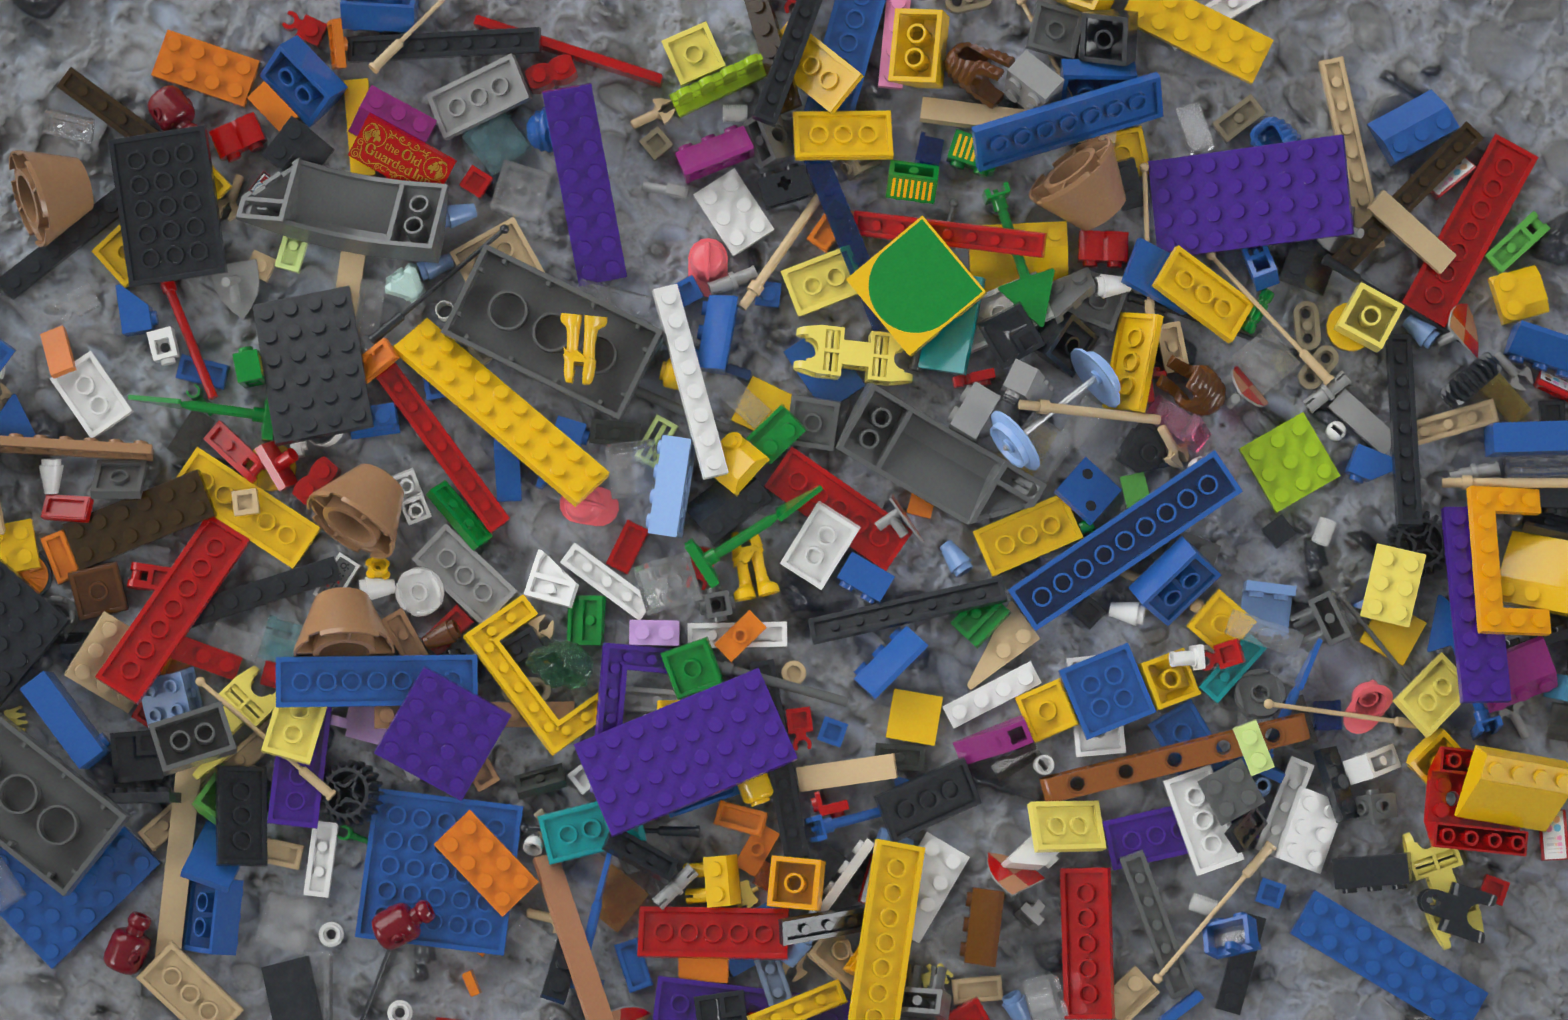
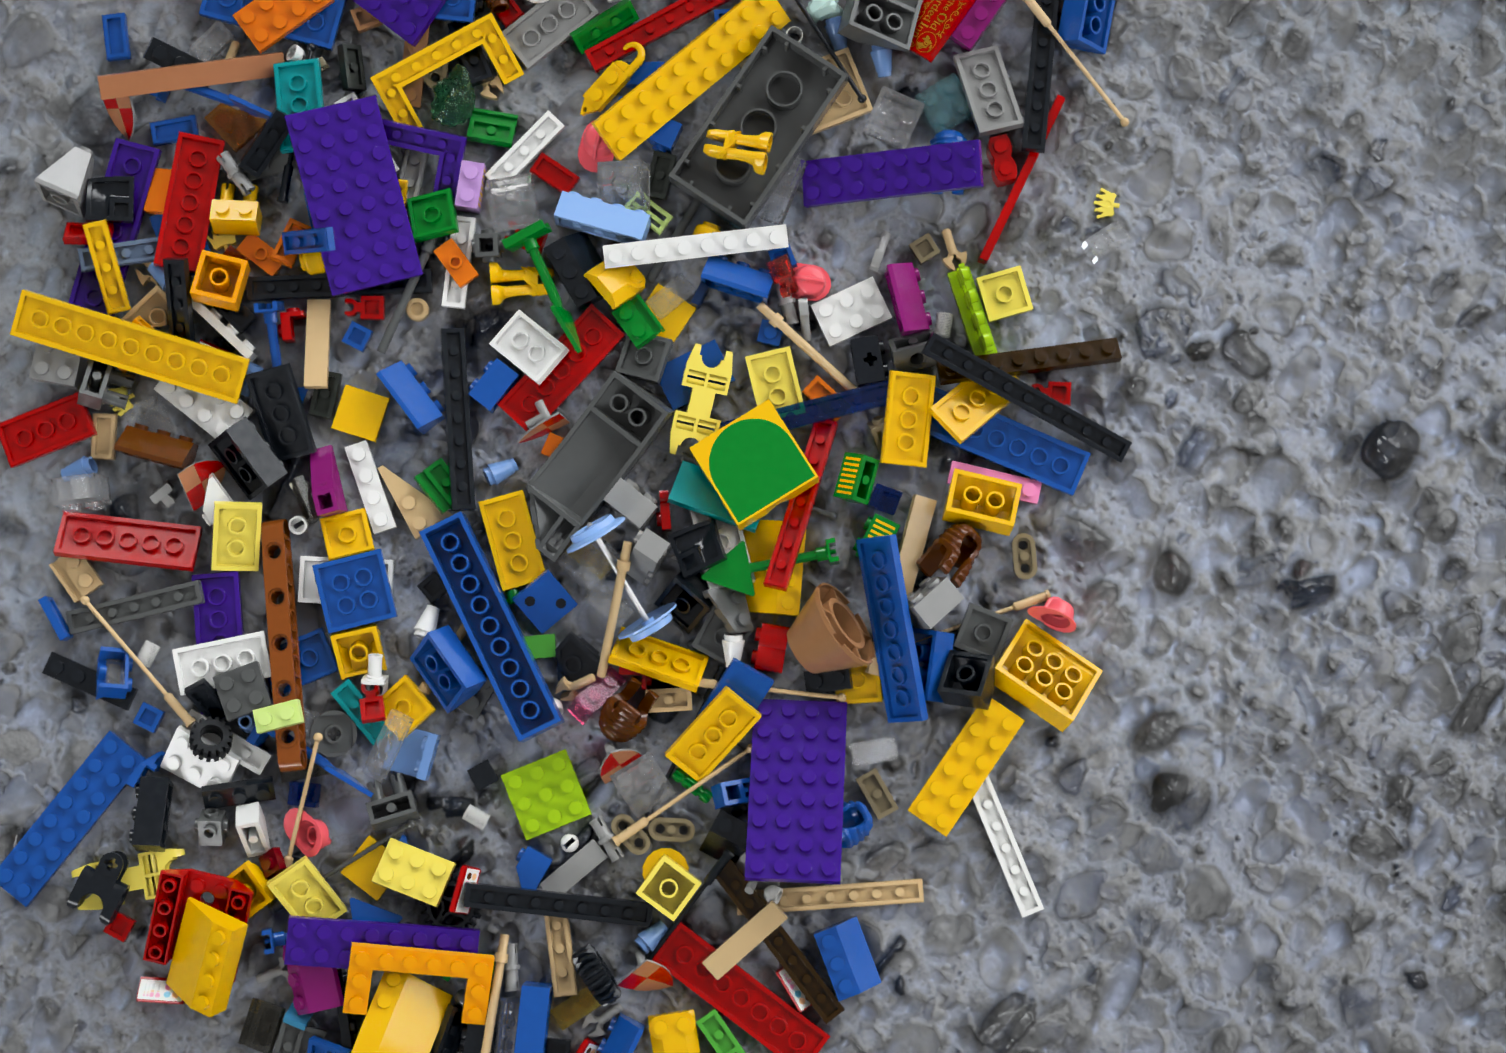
camera: 95 degrees right, 0 degrees up
red plate [459,165,493,199] -> none
white wing [524,549,579,609] -> none
none -> blue slope [125,751,166,788]
none -> black tyre [189,716,233,762]
none -> black slope [208,416,288,500]
none -> dark red plate [258,847,287,879]
none -> blue tile [282,227,335,255]
none -> slope [449,865,481,914]
none -> yellow plate [580,42,646,116]
none -> white hinge [763,885,783,904]
none -> clear red plate [766,254,799,298]
none -> light grey bar [798,298,811,342]

